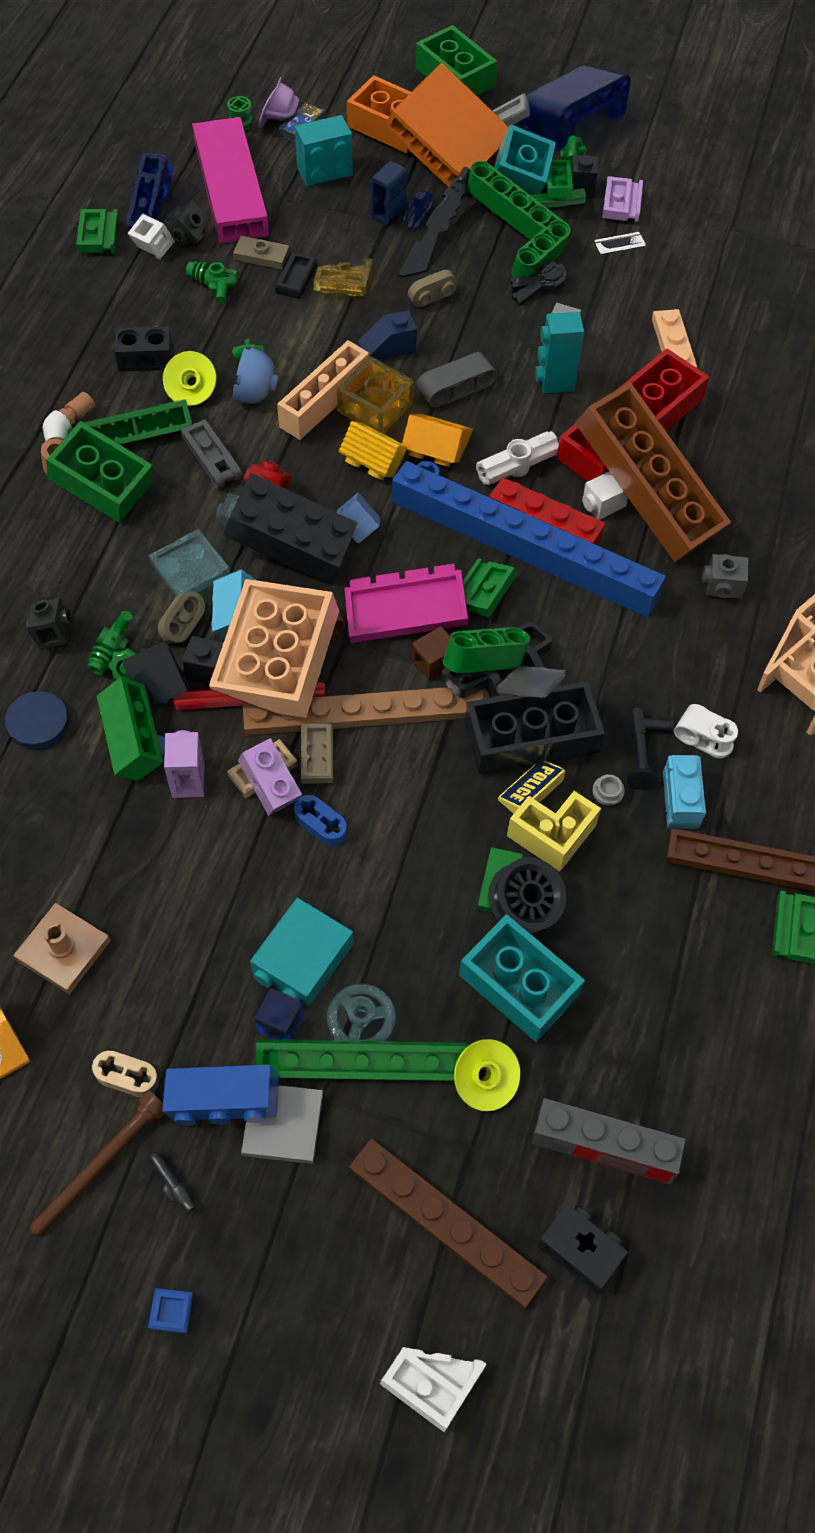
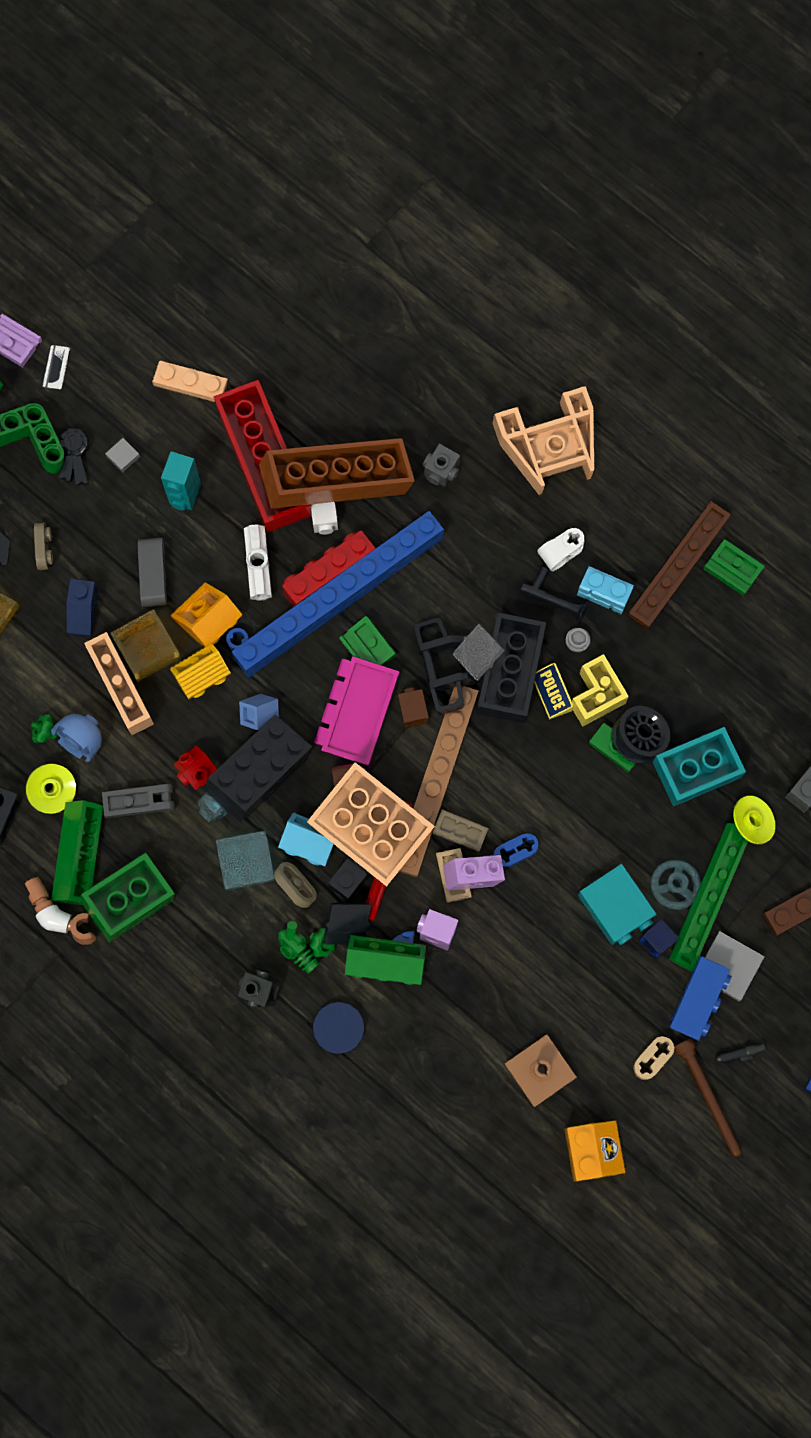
camera: 65 degrees left, 15 degrees up
green beam [443,627,530,673] -> none

